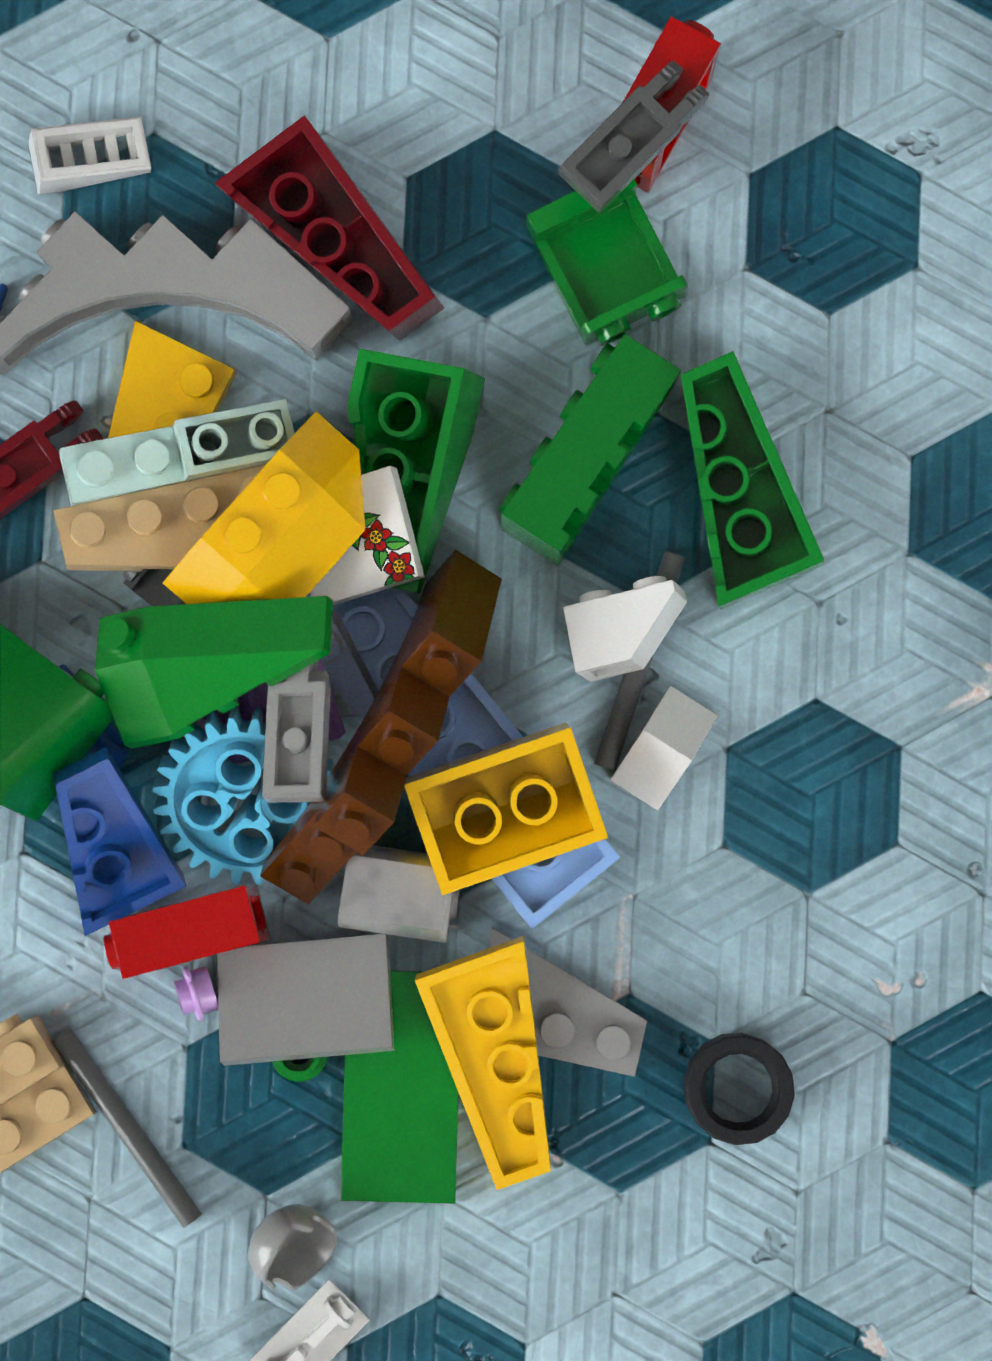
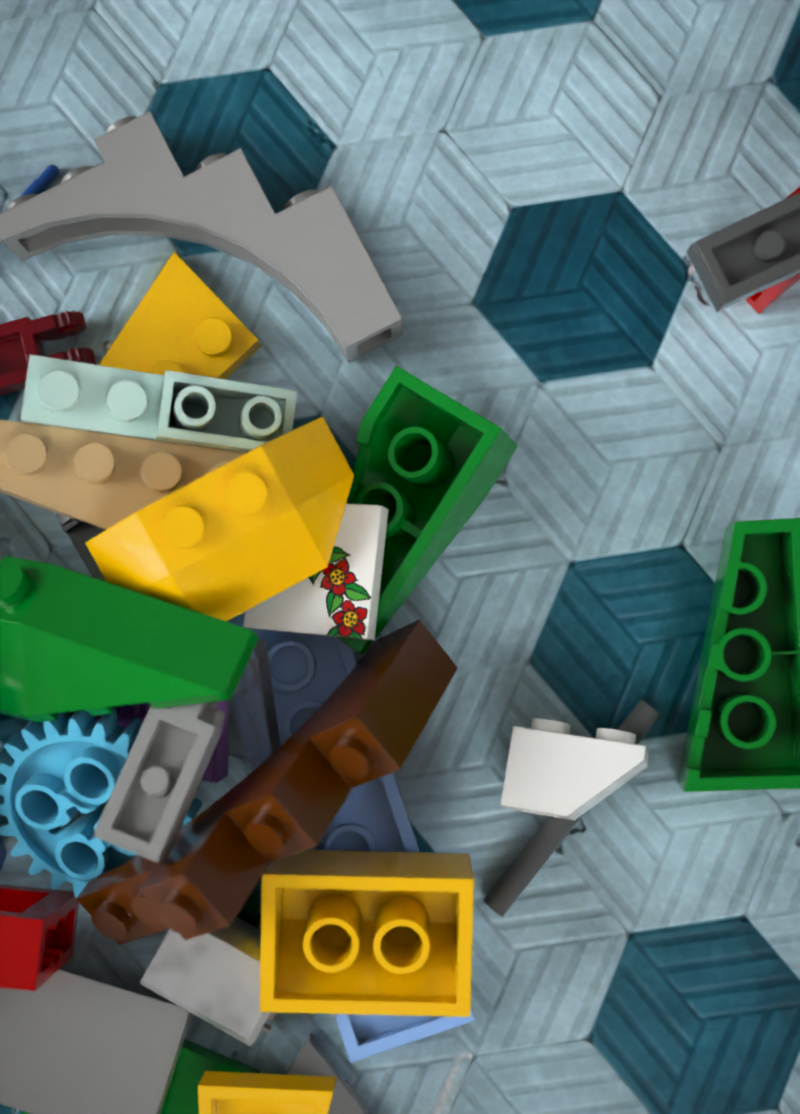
camera: 20 degrees right, 0 degrees up
white slope [29,116,151,194] -> none
dark red wedge [214,115,444,341] -> none
green wedge [498,334,682,566] -> none
green panel [526,179,688,346] -> none
white slope [610,686,718,811] -> none

